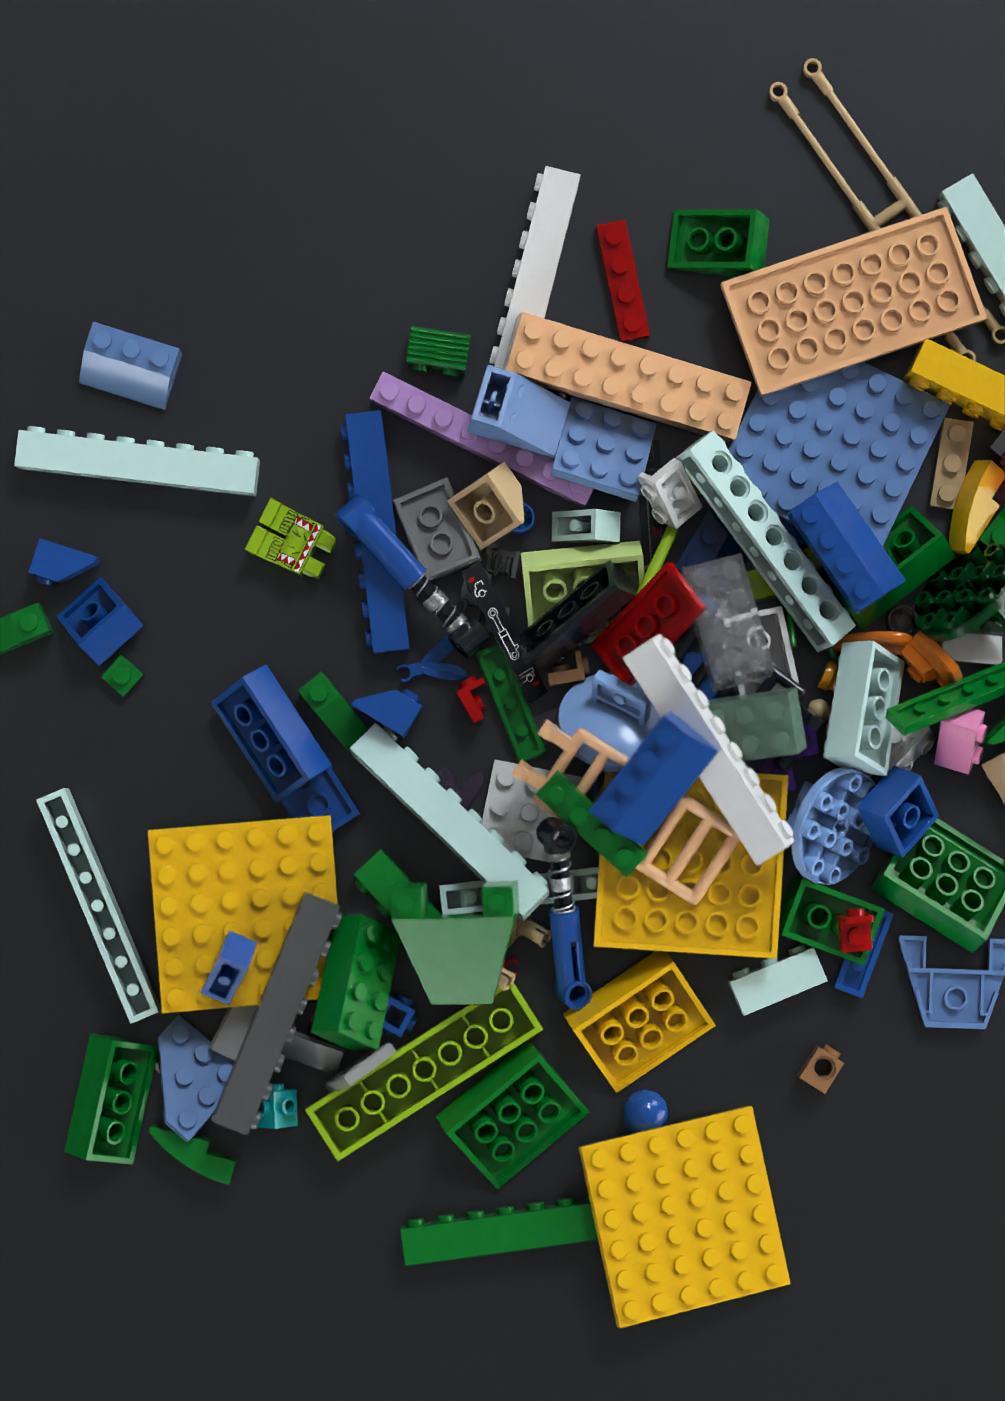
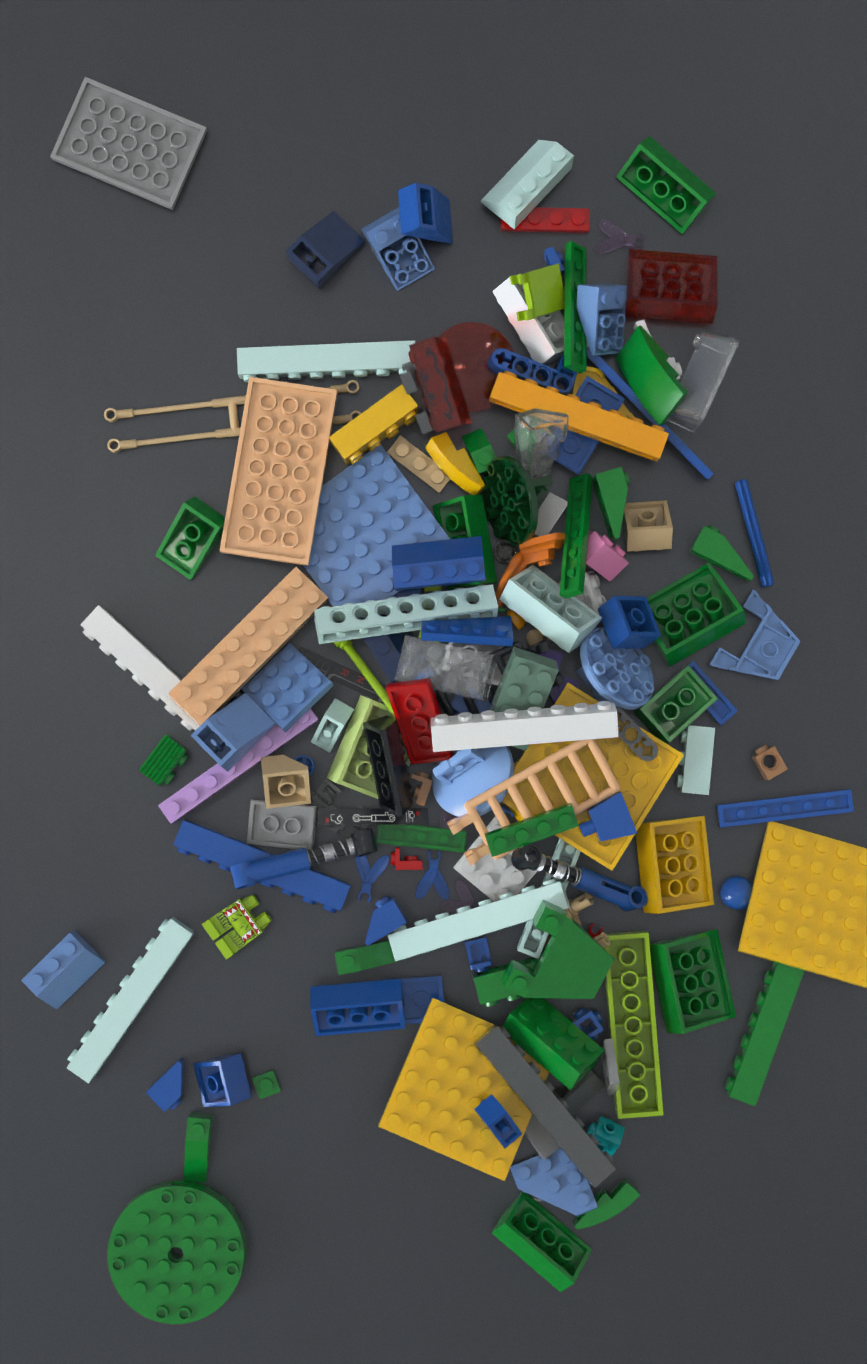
camera: 55 degrees left, 0 degrees up
light aqua brick [36,788,162,1024] -> none
blue slope [589,711,719,846] -> none
red plate [596,219,650,343] -> none
white bracket [637,458,702,529] -> none
red bracket [837,908,874,953] -> none
none -> blue piece [416,850,449,900]
none -> blue wing [421,616,513,646]
none -> blue bracket [464,936,493,972]
none -> blue torso [579,792,637,841]
none -> dark grey beam [616,707,658,761]
none -> blue plate [716,789,854,828]

